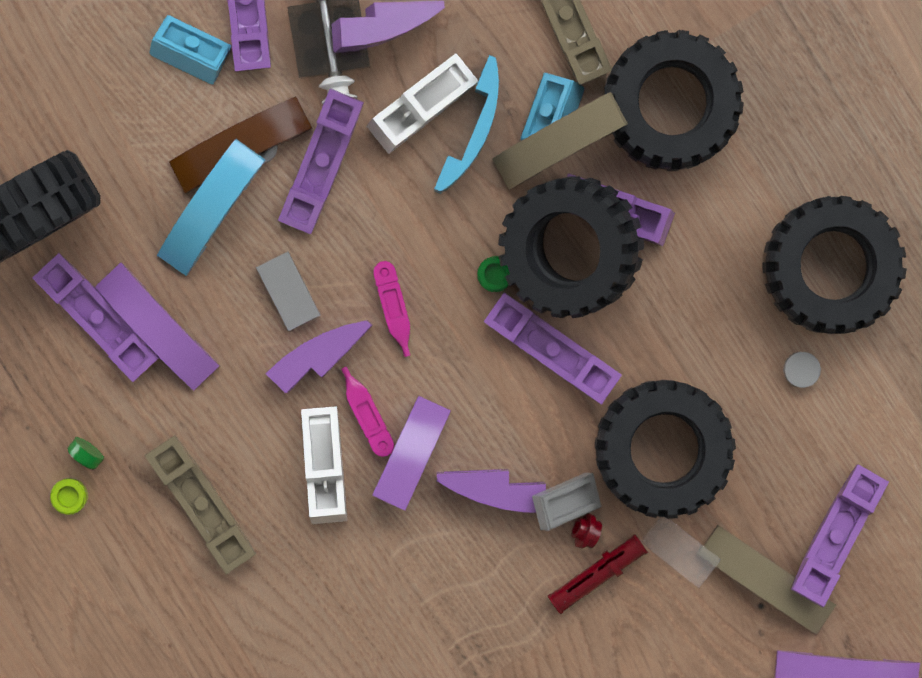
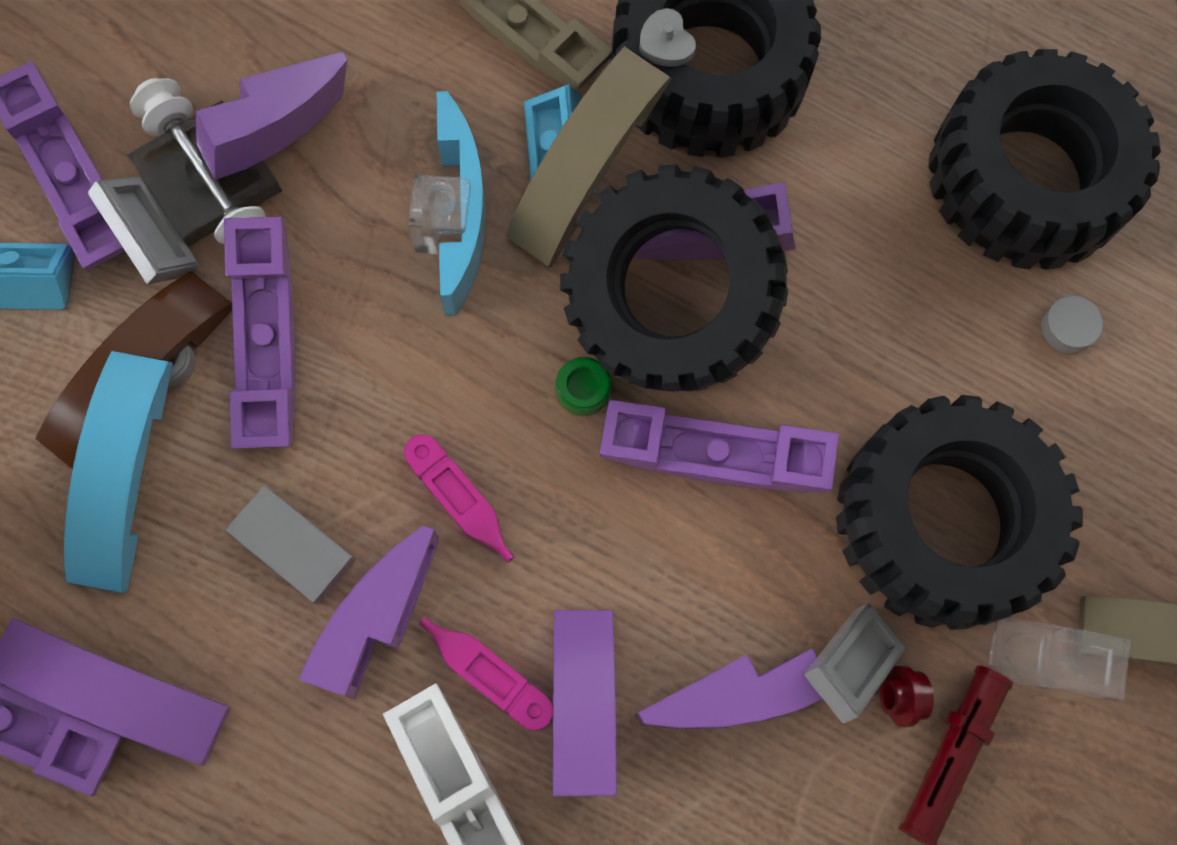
camera: 30 degrees left, 15 degrees down
white slope [366,54,478,154] -> none
none -> light grey tile [88,176,199,285]
none -> clear bracket [408,174,470,254]
none -> light grey piece [639,8,696,67]

